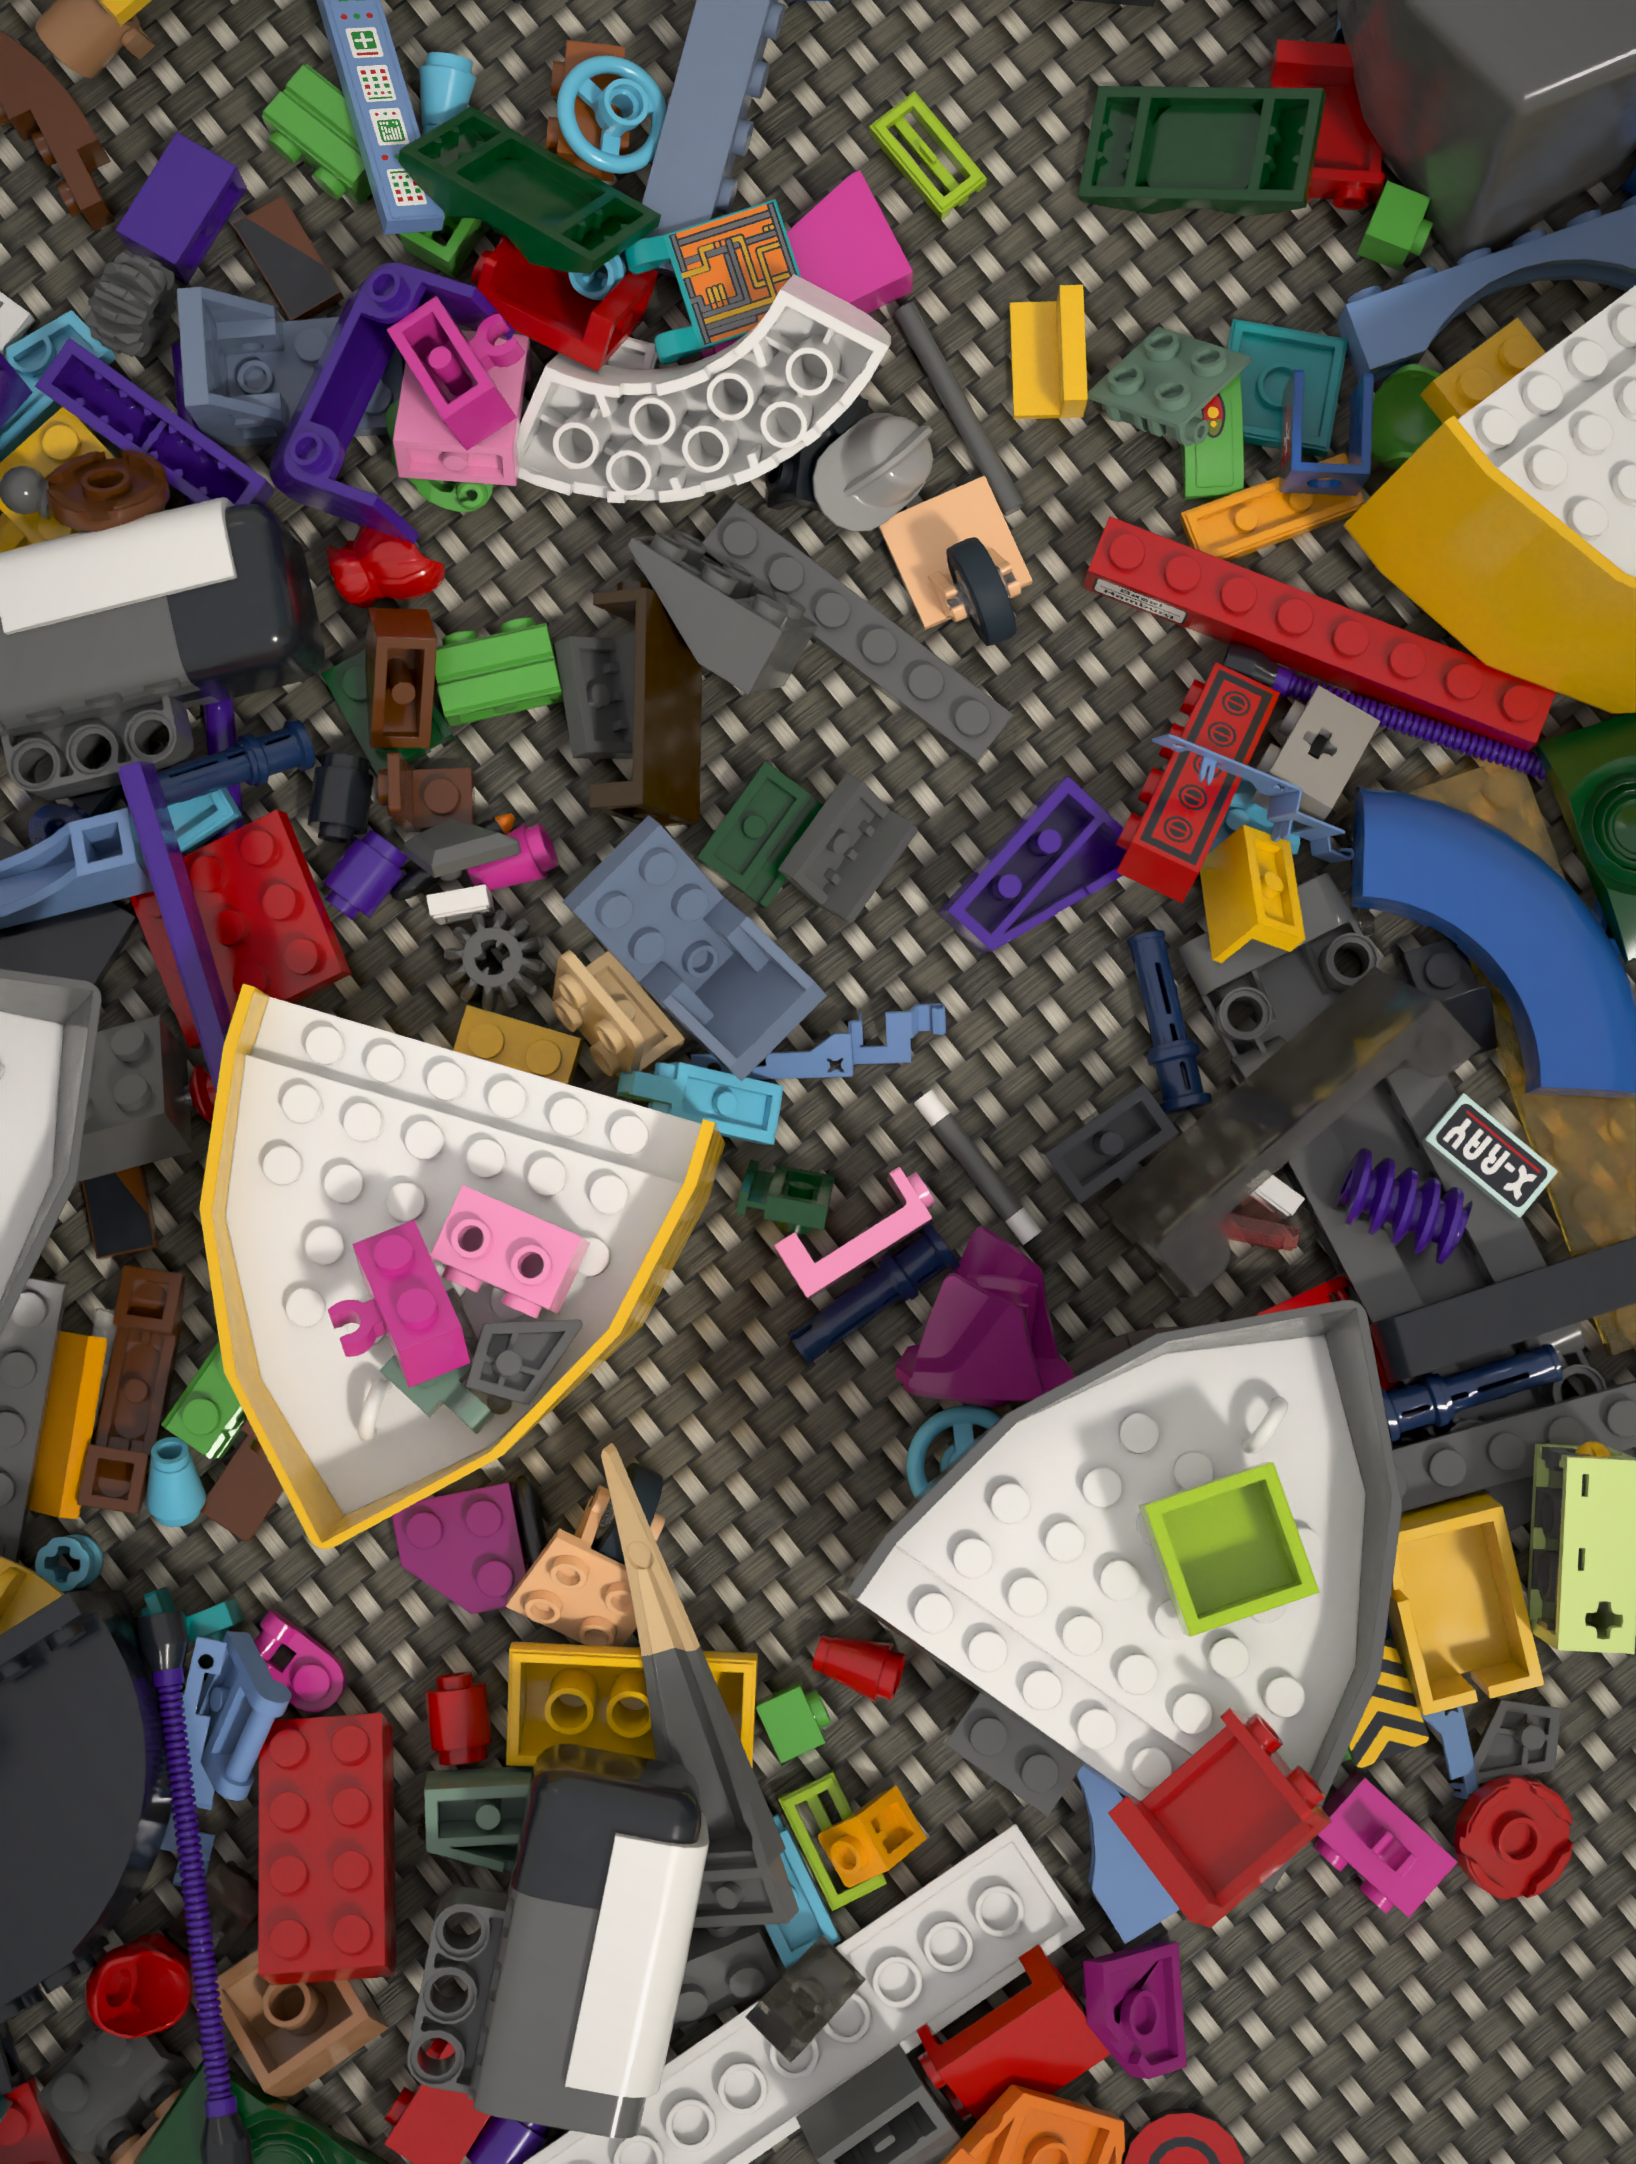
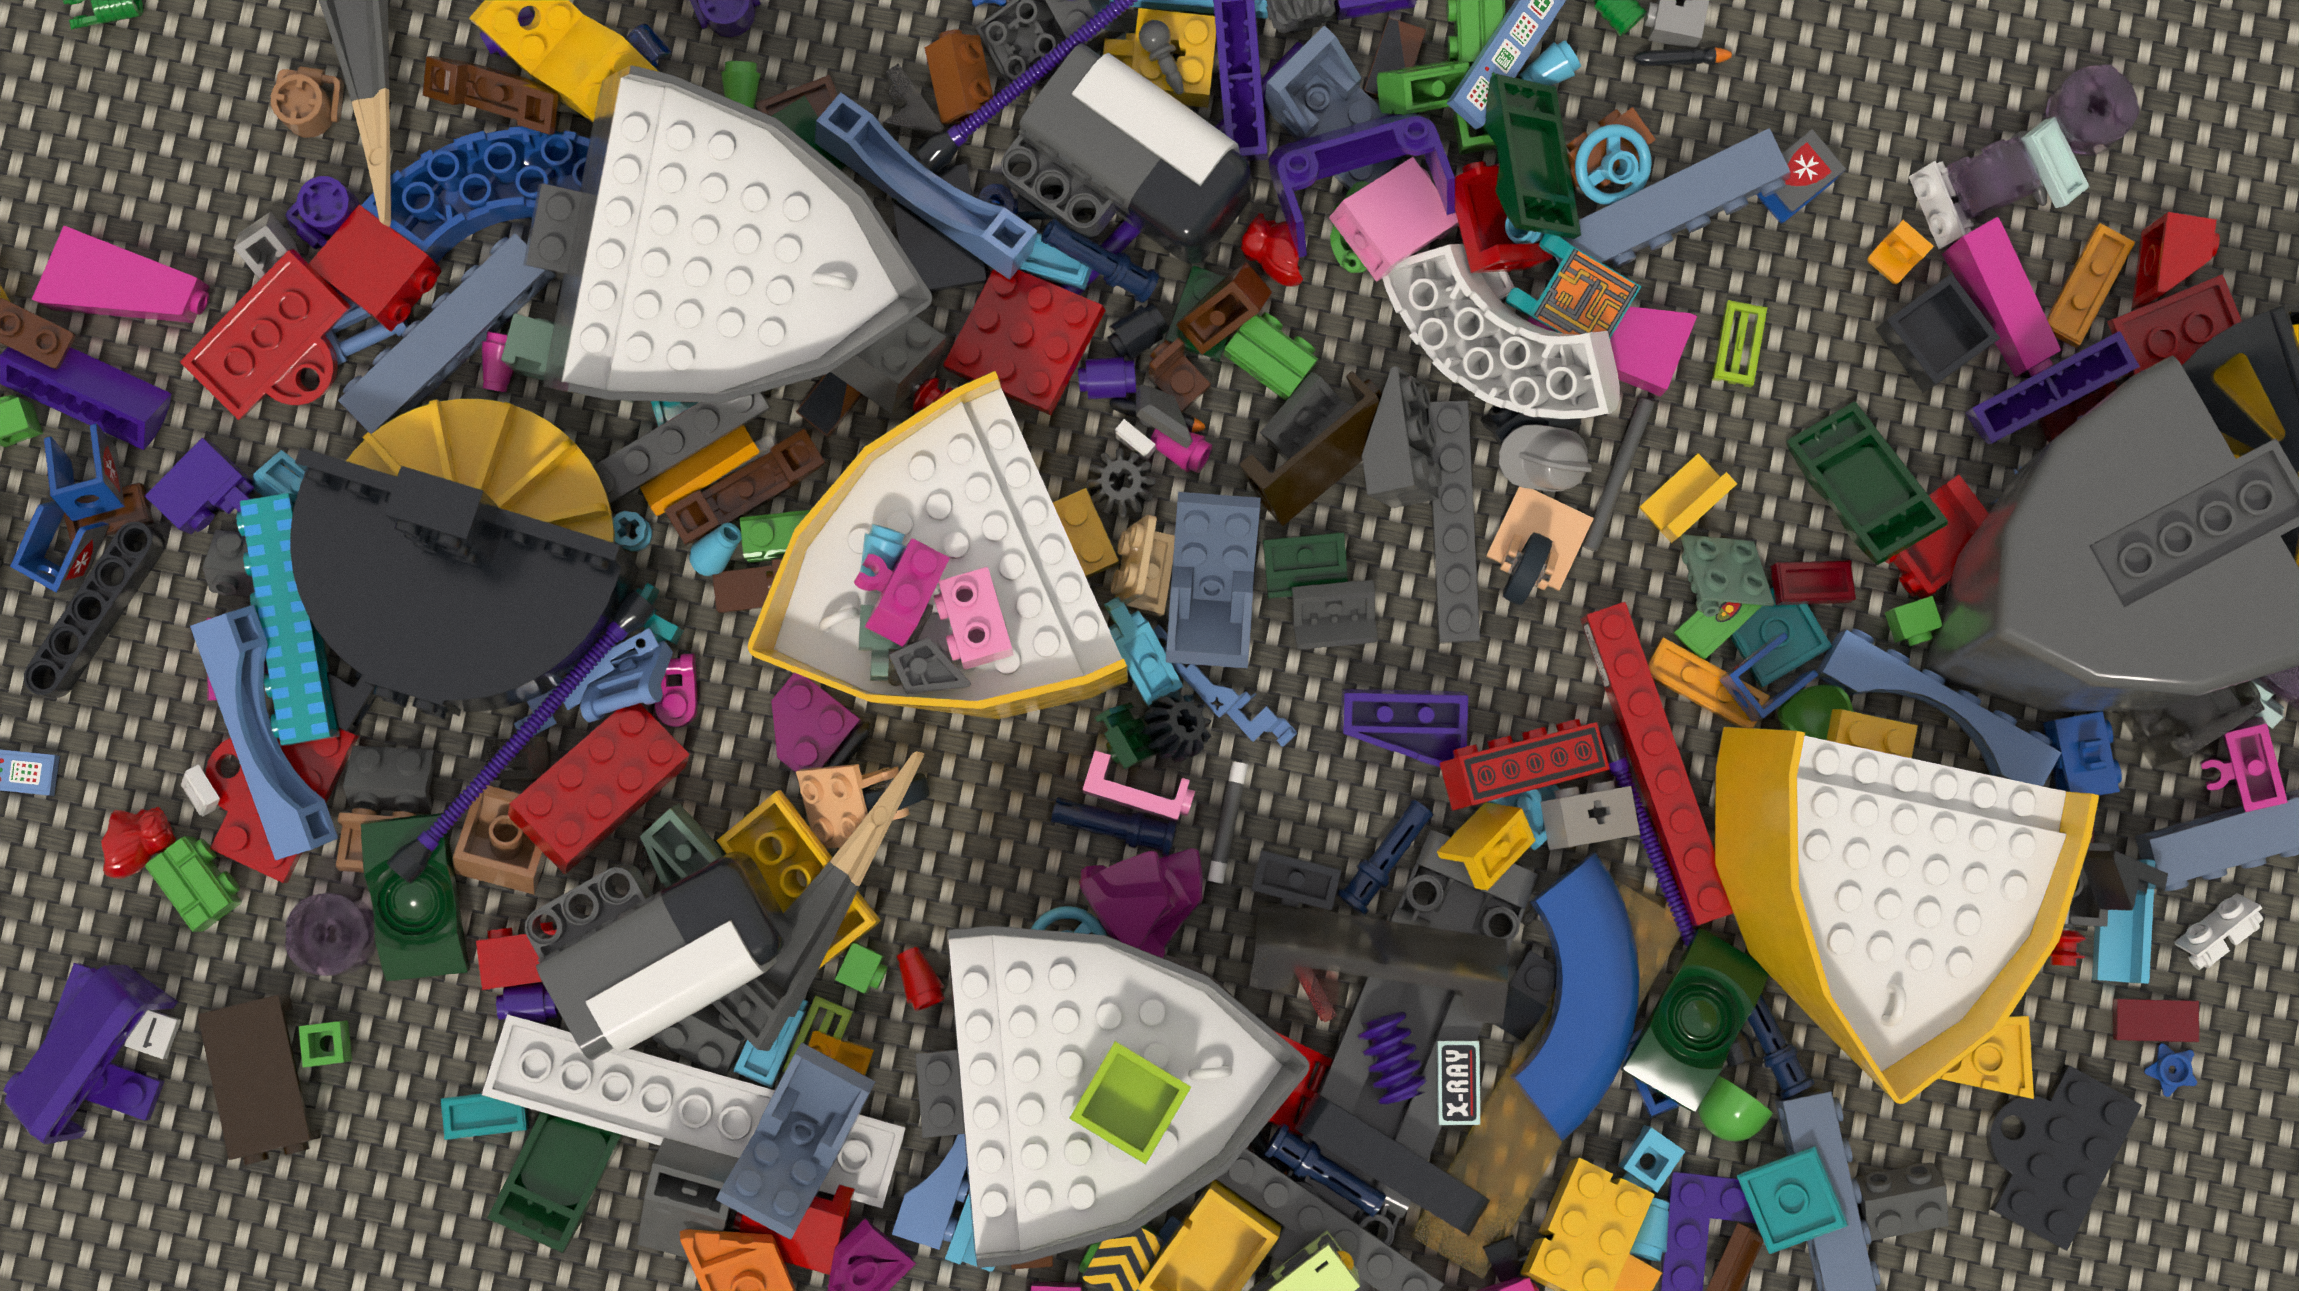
camera: 45 degrees right, 0 degrees up
reddish brown tile [45,450,170,532] -> none
red hair [85,1933,193,2039] -> none
dark purple tile [118,761,232,1093] -> none
dark pink brick [387,296,525,451] -> none
red brick [425,1672,492,1765] -> none
clear smoke slope [745,1935,866,2063] -> none
red panel [1108,1707,1332,1928] -> none
medium blue piece [1152,734,1355,863] -> none
white tile [1236,1162,1305,1219] -> none
none -> sand blue bracket [716,1042,875,1240]
none -> medium azure cone [860,524,905,576]
none -> black gear [1141,691,1212,762]
none -> bright green brick [1377,61,1470,115]
none -> dark red tile [1771,560,1856,605]

